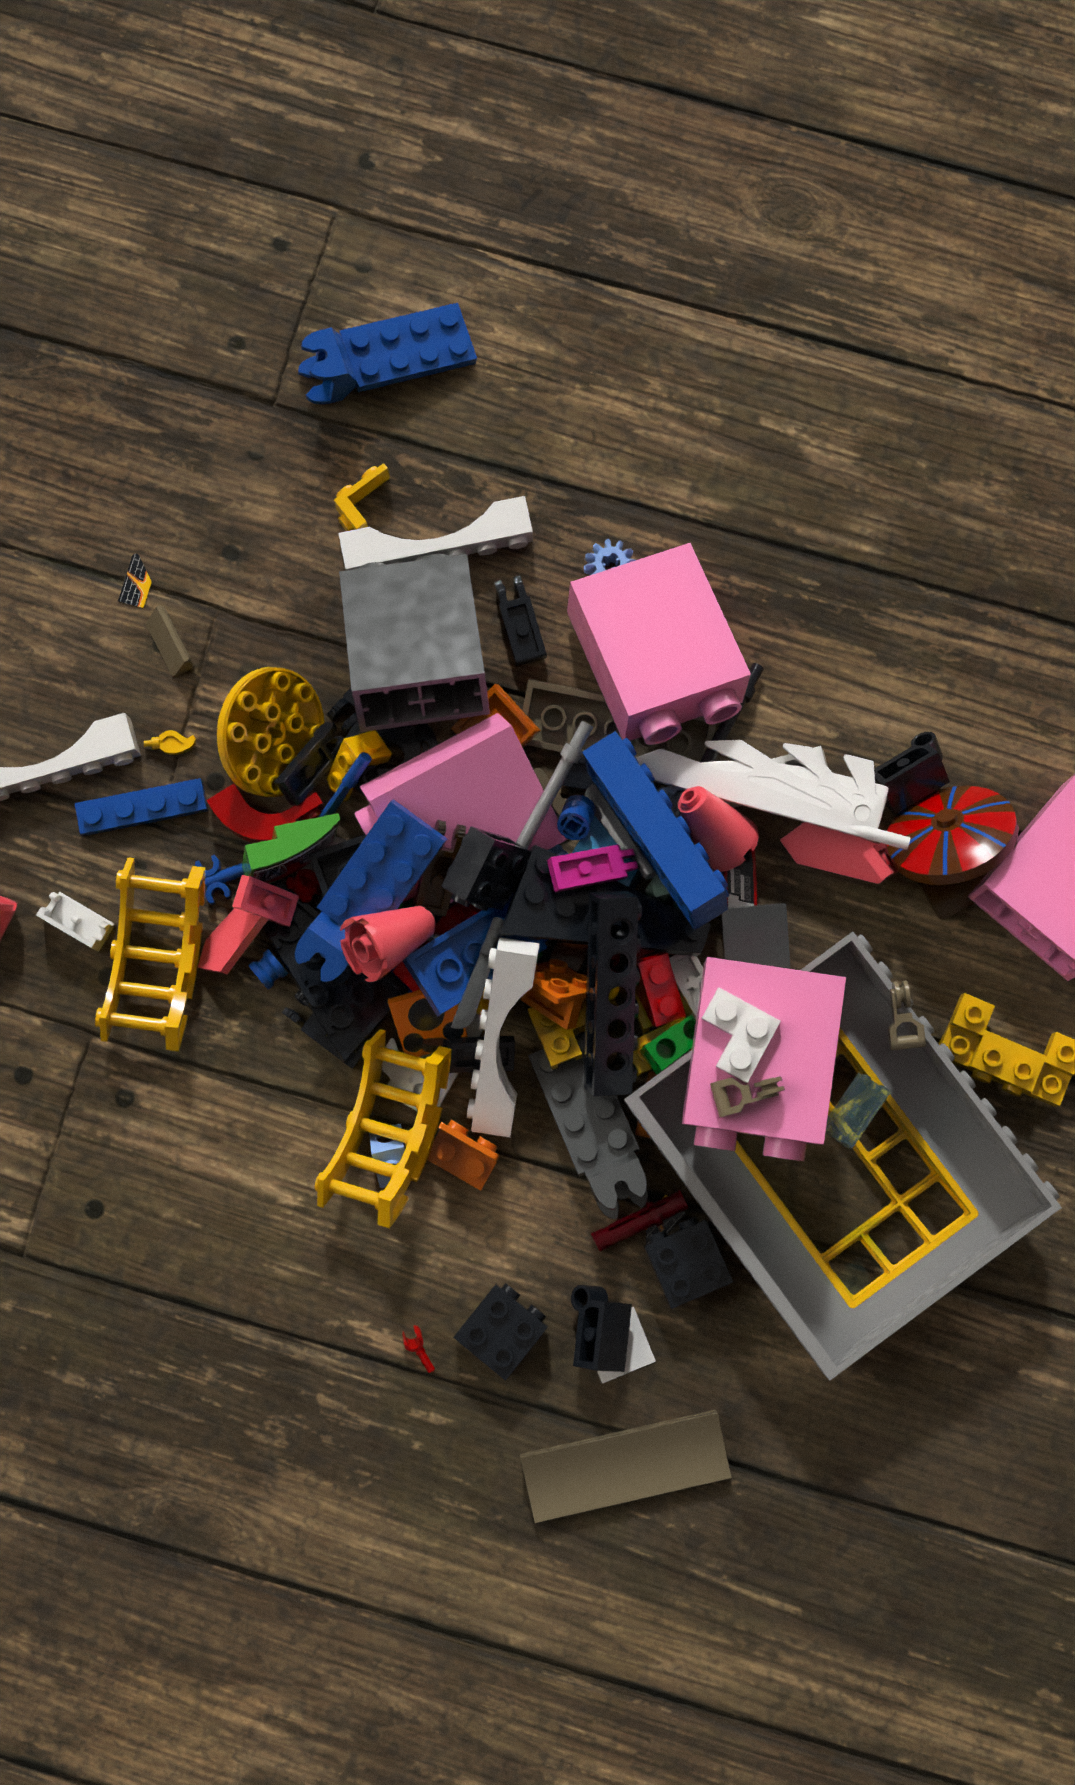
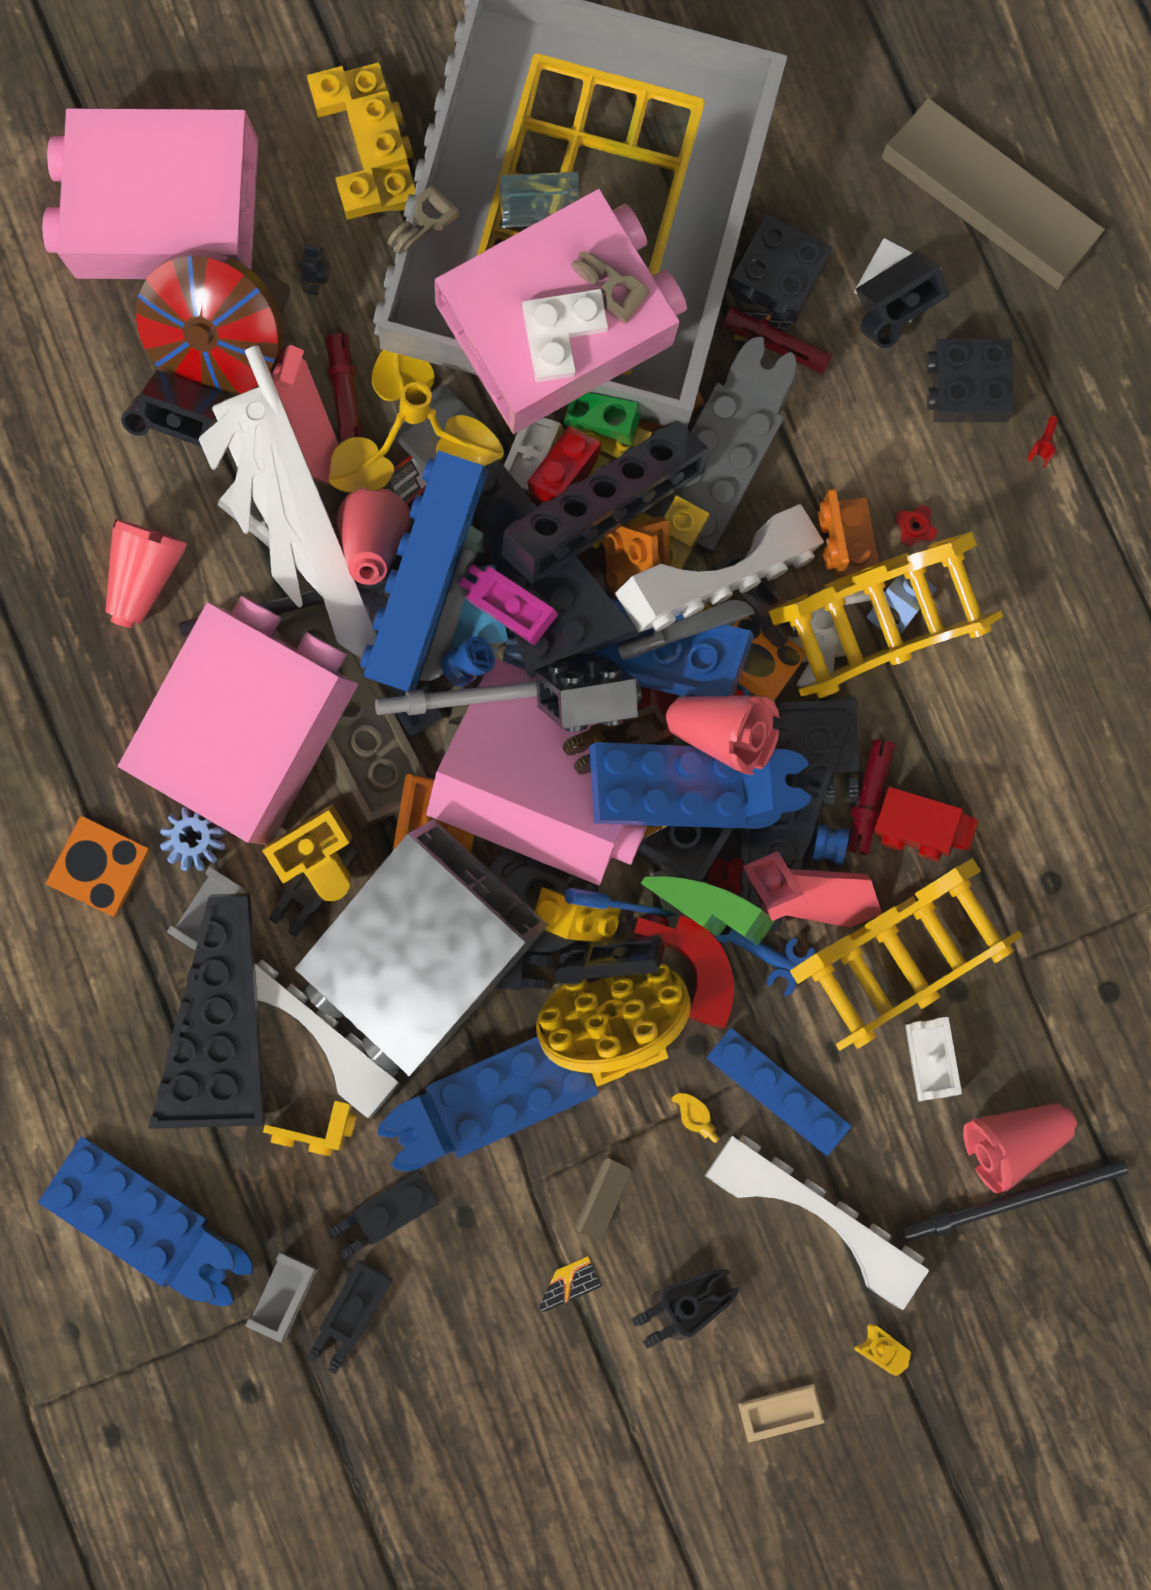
camera: 130 degrees left, 0 degrees up
none -> orange tile [45,815,151,919]
none -> coral cone [105,519,187,628]
none -> black wing [148,893,266,1129]
none -> light grey panel [167,867,246,951]
none -> light grey panel [245,1252,319,1343]
none -> yellow brick [262,804,353,901]
none -> black plate [300,244,330,295]
none -> black hinge [307,1259,393,1375]
none -> dark red pin [324,333,363,443]
none -> black hinge [327,1170,439,1259]
none -> yellow plant [328,350,504,494]
none -> blue hinge [377,1036,599,1172]
none -> black hinge [631,1269,740,1349]
none -> dark red pin [846,739,896,856]
none -> red hinge [875,787,979,862]
none -> red plate [895,505,937,546]

